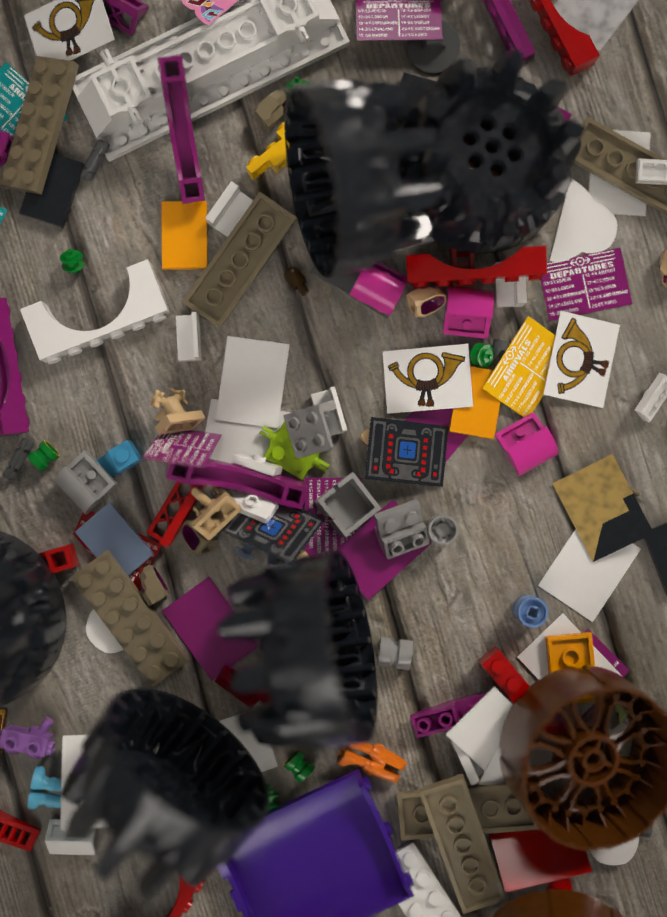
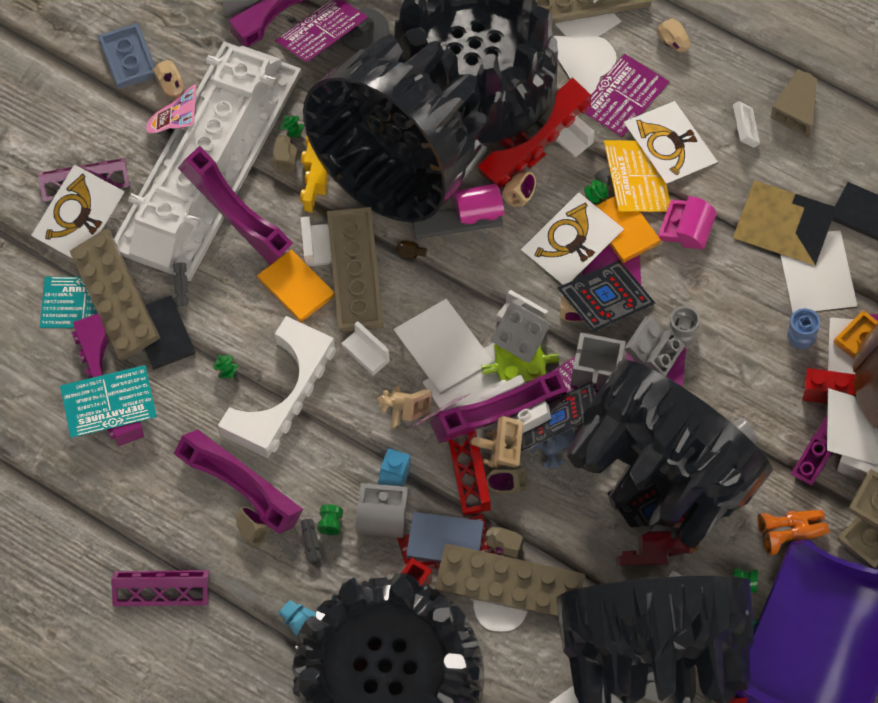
camera: 40 degrees left, 25 degrees down
magenta sticker [162,577,259,681] -> none
dark pink brick [443,286,494,339] -> none

